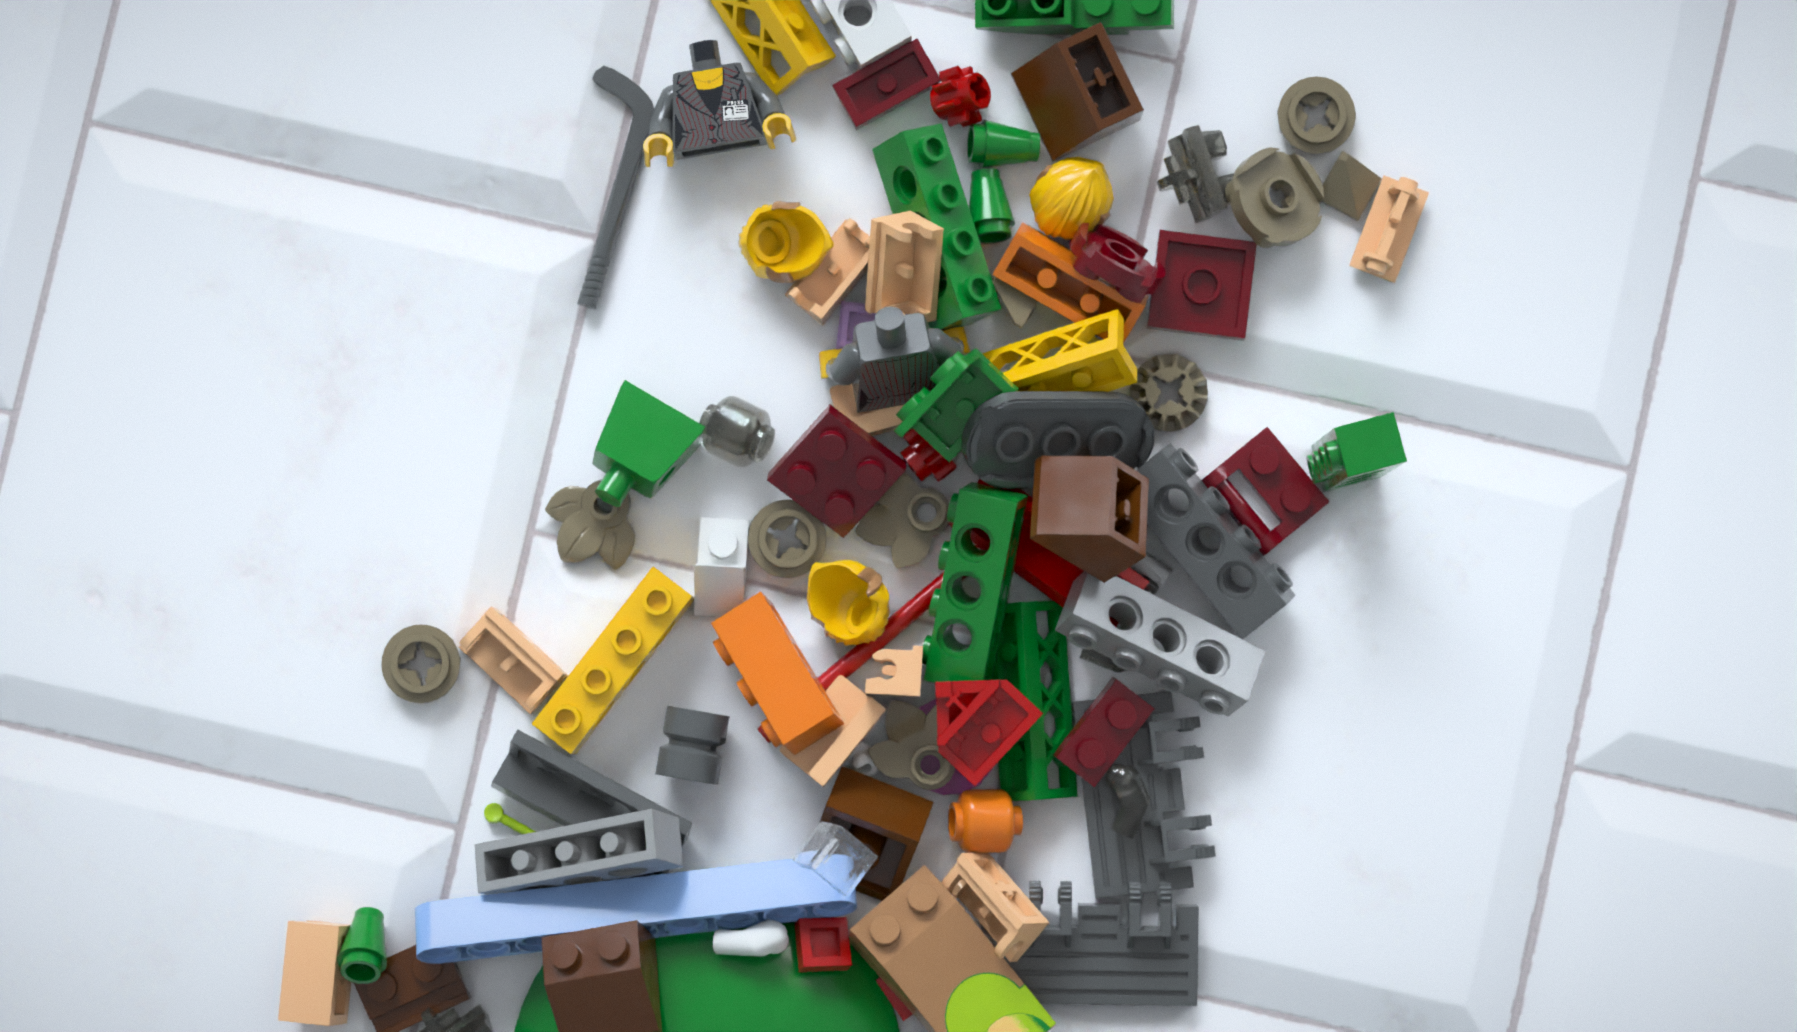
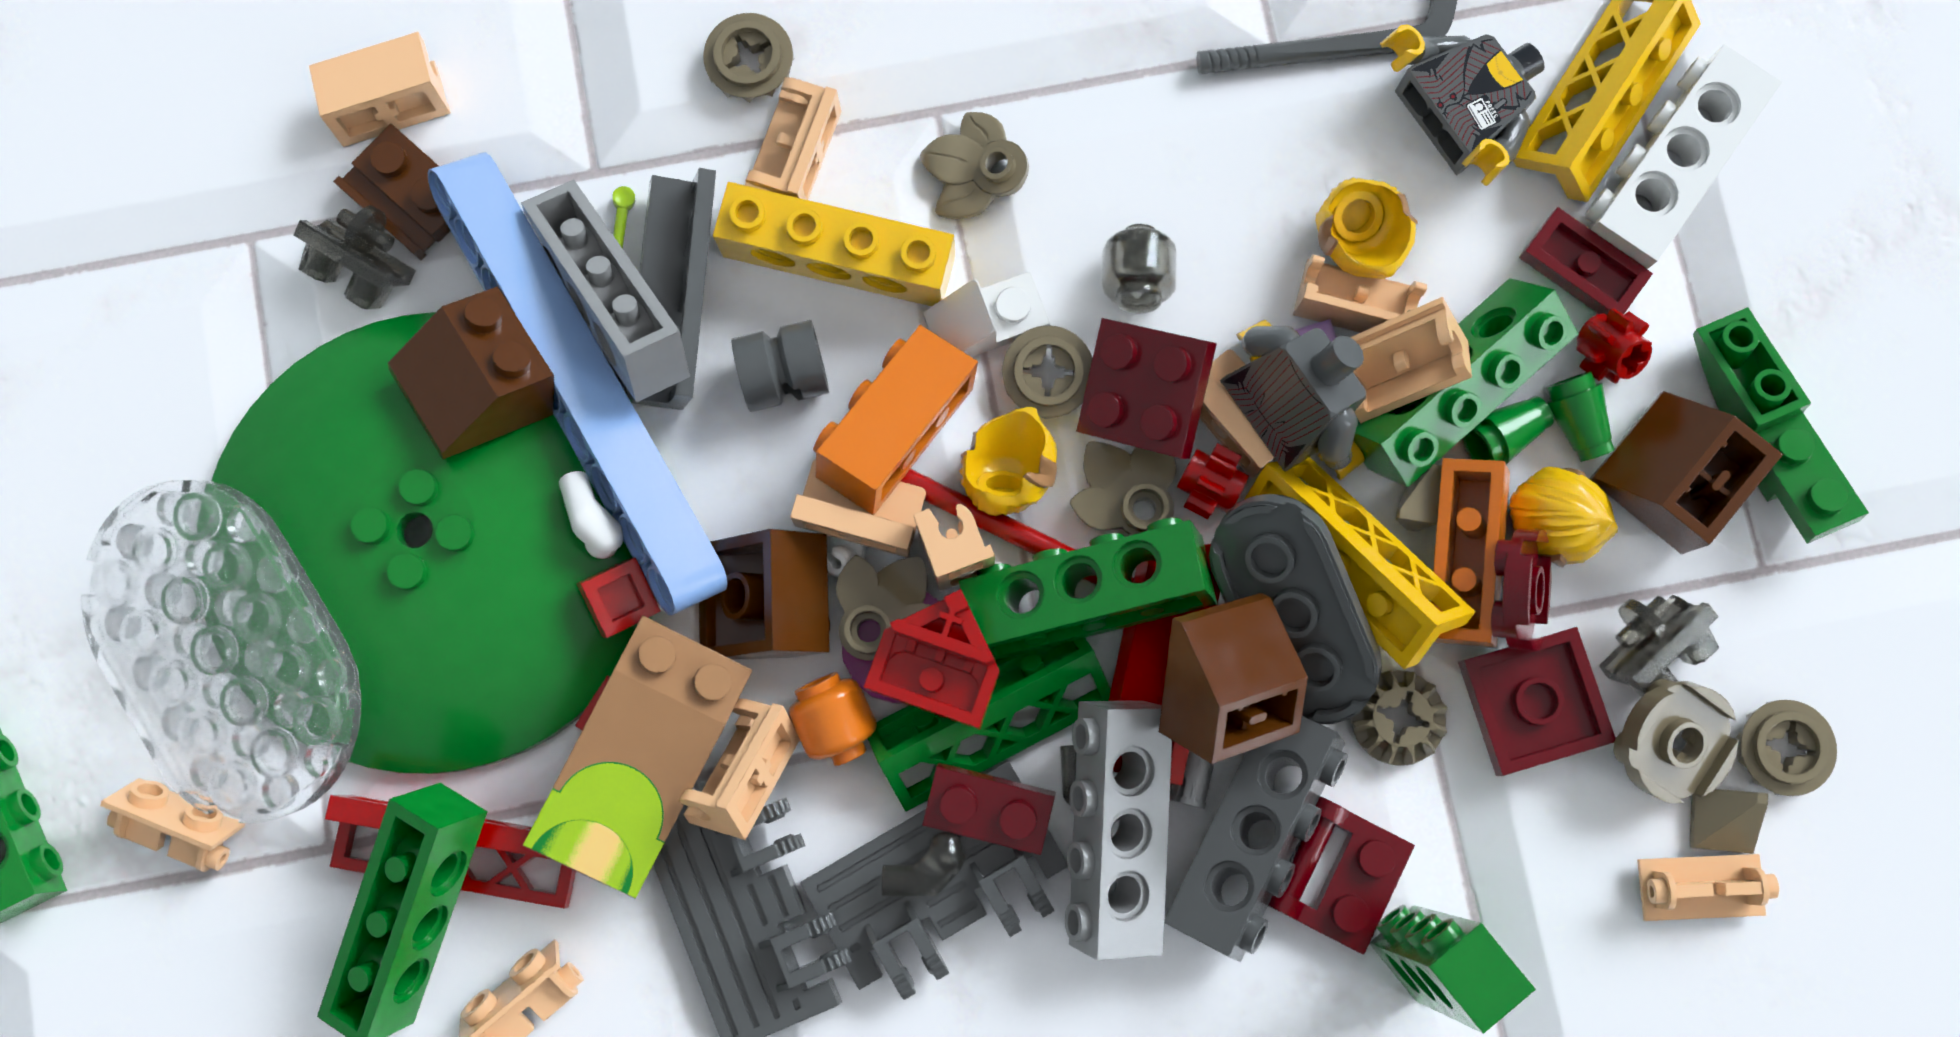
camera: 65 degrees right, 5 degrees down
green cone [337,907,387,984] -> none
green torso [592,380,705,507] -> none
clear panel [793,821,878,897] -> none
green bracket [894,348,1019,463] -> none

